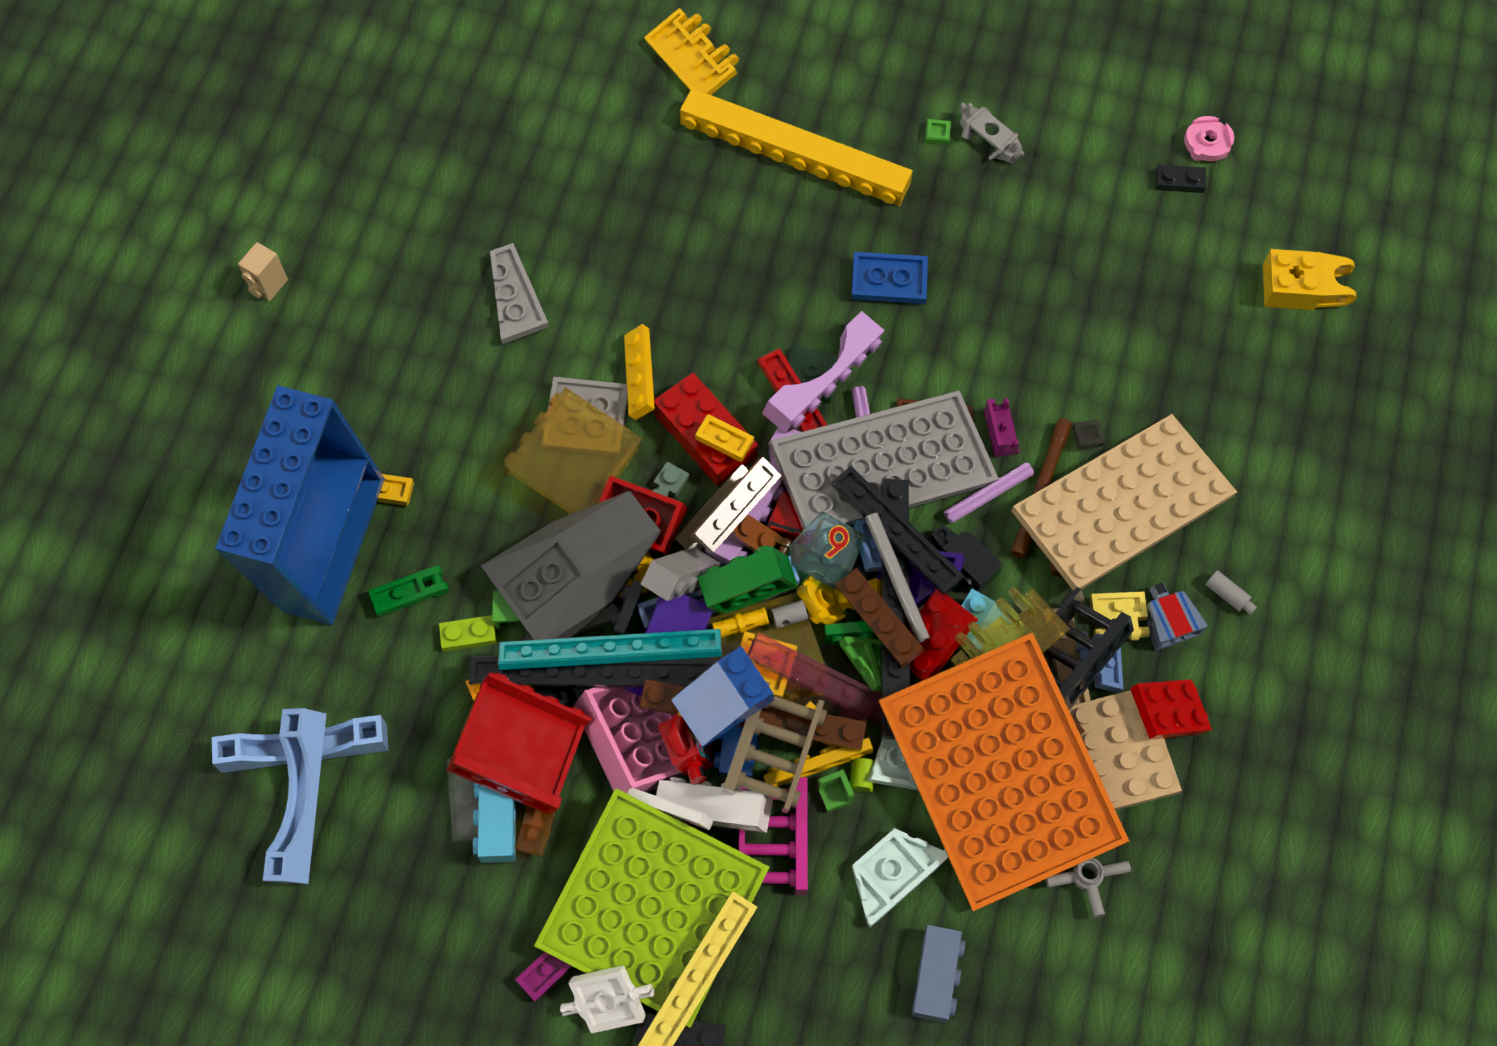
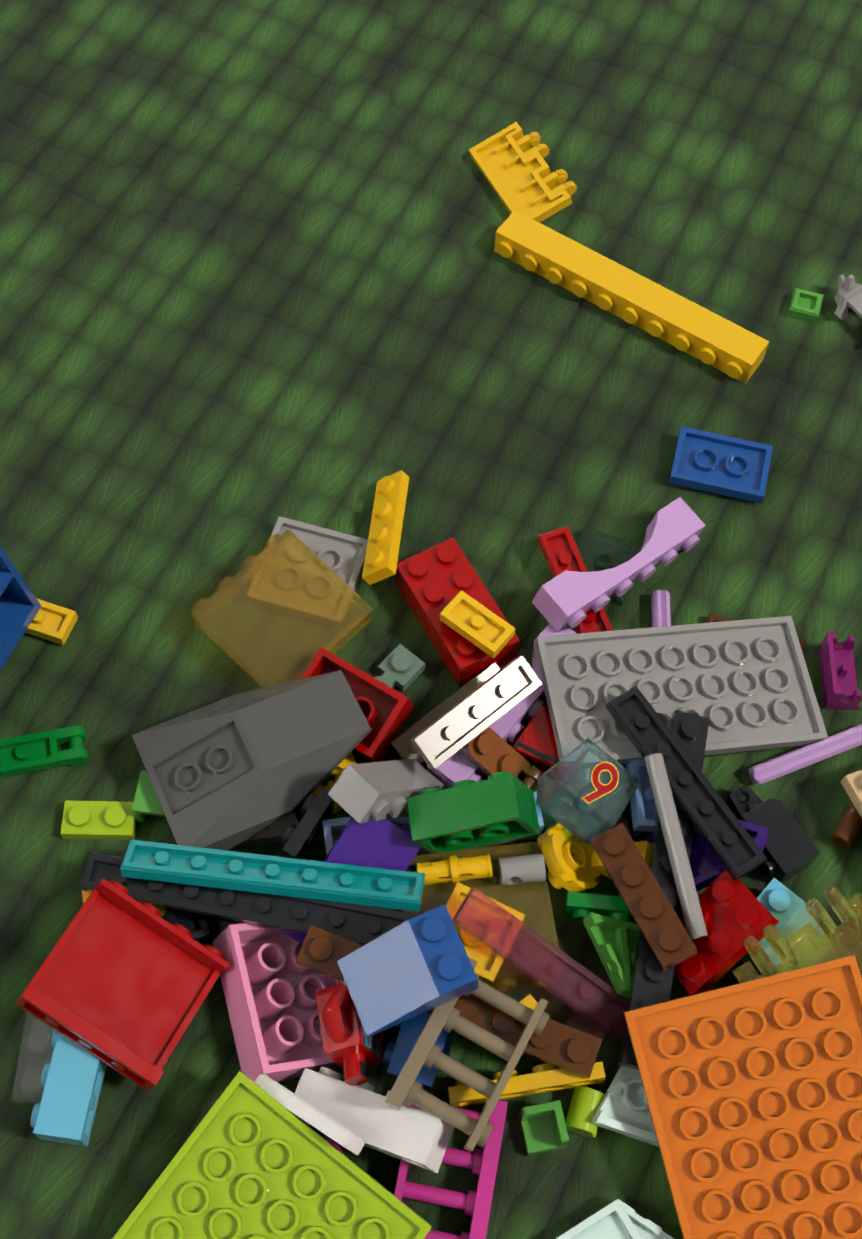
camera: 10 degrees right, 5 degrees down
light grey wing [490,243,549,344] -> none
clear orange hips [515,806,557,857] -> none

